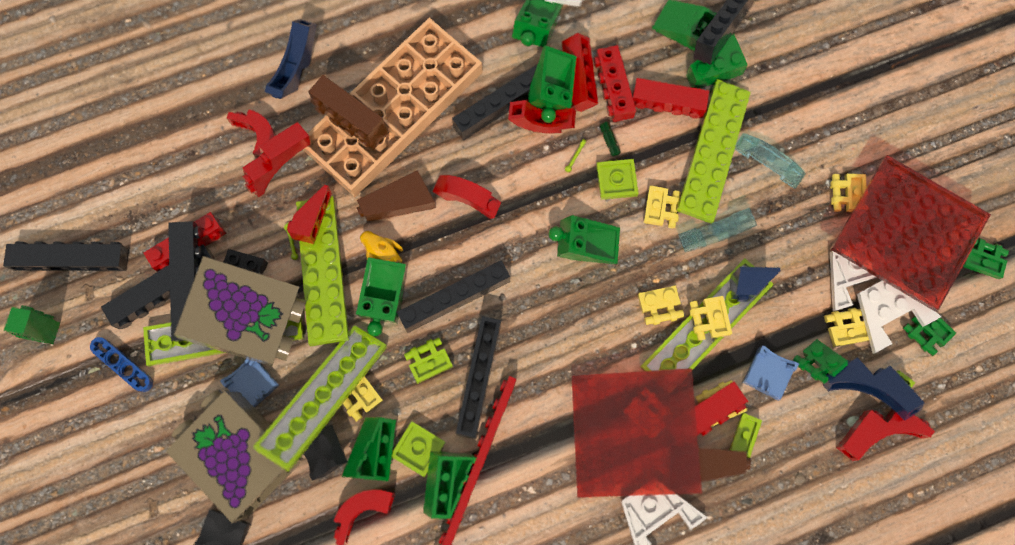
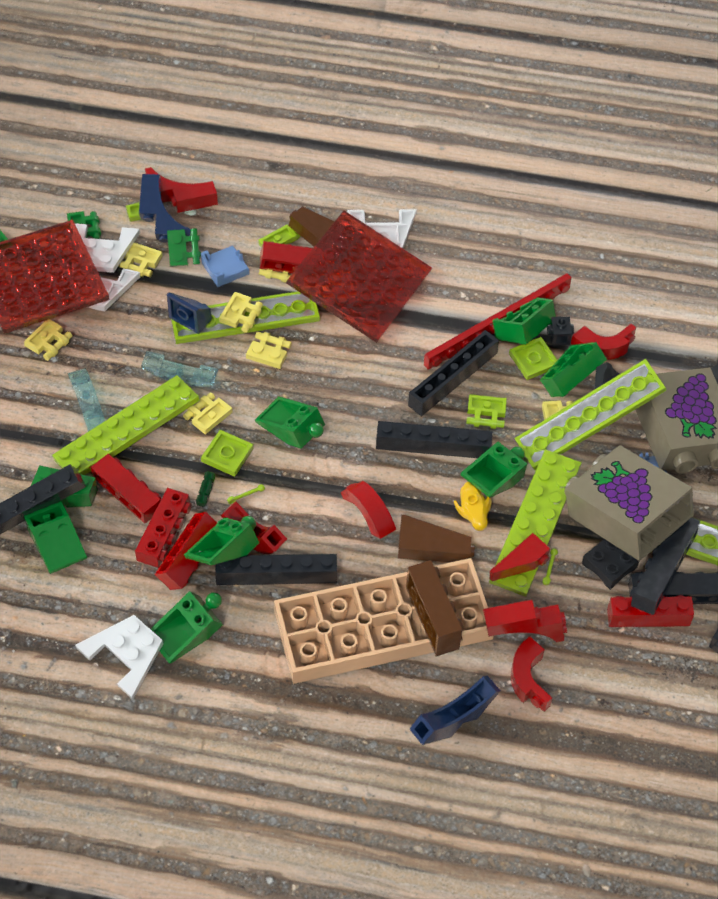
camera: 150 degrees left, 20 degrees down
none -> black brick [547,316,574,346]

